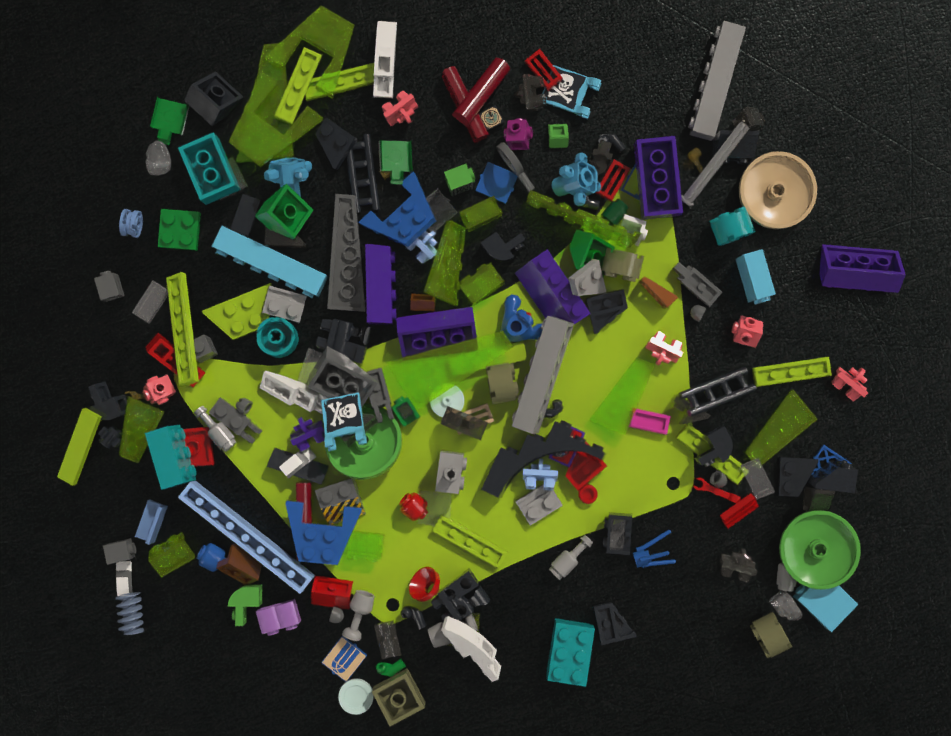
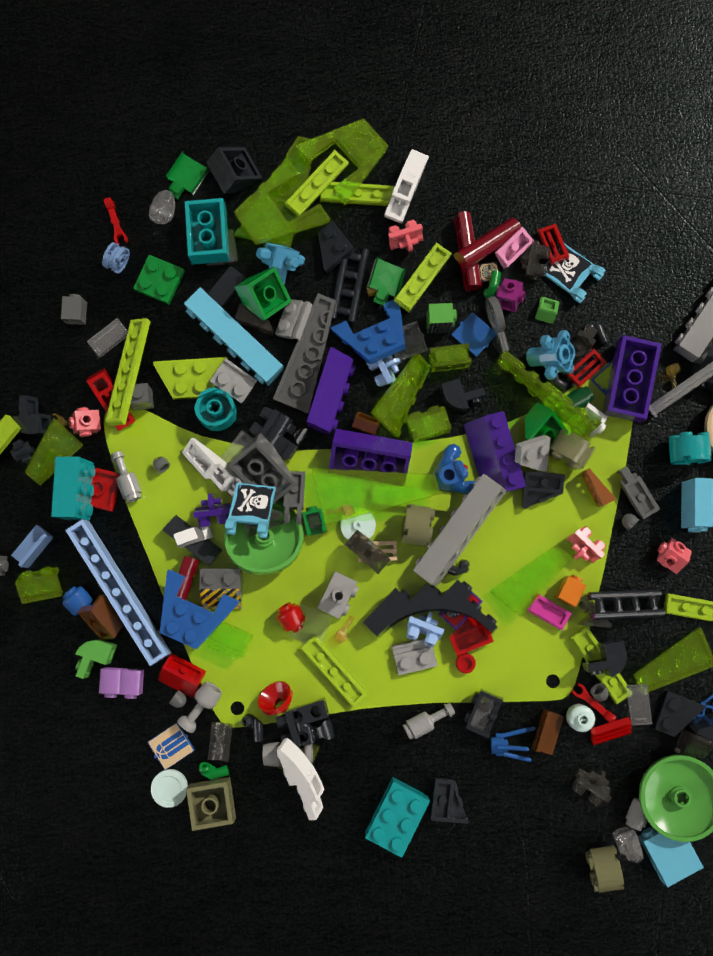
camera: 20 degrees right, 5 degrees down
dark grey hinge [209,397,262,444] -> none
none -> red piece [104,197,128,245]
none -> light grey plate [275,299,312,340]
none -> clear yellow hand [326,504,355,517]
none -> clear yellow hand [335,616,355,643]
none -> lime tile [394,243,452,312]
none -> green arm [483,270,501,298]
none -> bright pink slope [495,227,534,268]
none -> reddish brown panel [532,709,564,755]
none -> orange brick [554,575,587,607]
none -> light aqua head [566,704,595,732]

